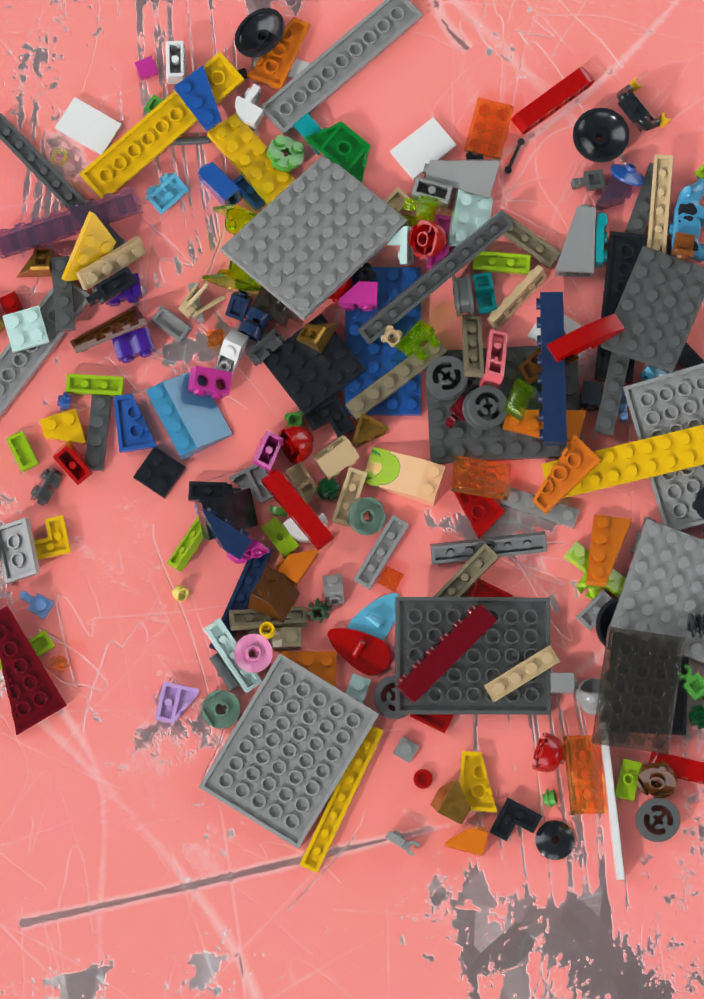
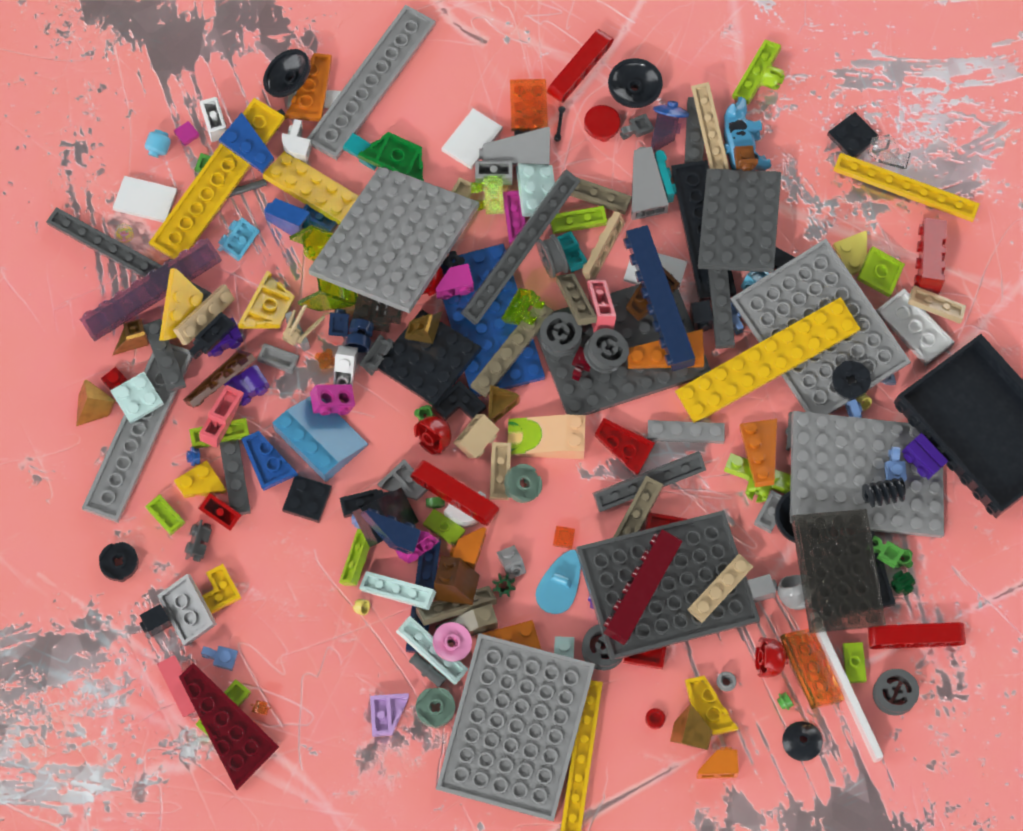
camera: 25 degrees left, 10 degrees down
dark pink slope [253,430,284,471] -> none
yellow hinge [259,622,276,639] -> none
bright green plate [266,135,304,172] -> none
tan slope [285,462,318,503] -> none
dark green gear [316,477,340,502] -> none
red shield [327,628,391,676] -> none
light grey plate [353,515,409,591] -> none
tan plate [380,325,403,347] -> none
light grey plate [385,830,420,856] -> none
light aqua slope [387,226,414,265] -> none
light grey plate [393,736,419,764] -> none
red cylinder [409,220,446,258] -> none
clear orange plate [451,455,511,501] -> none
black plate [489,798,542,842] -> none
clear neon green plate [504,378,534,420] -> none
orange wing [532,433,602,515] -> none
red slope [547,314,625,363] -> none
black torso [617,77,671,132] -> none
reddish brown plate [637,761,677,798] -> none
none -> medium azure head [144,129,171,158]
none -> coral slope [199,385,244,448]
none -> yellow wing [238,271,295,329]
none -> light aqua plate [359,571,436,610]
none -> red tile [584,105,621,142]
none -> light grey plate [716,671,737,692]

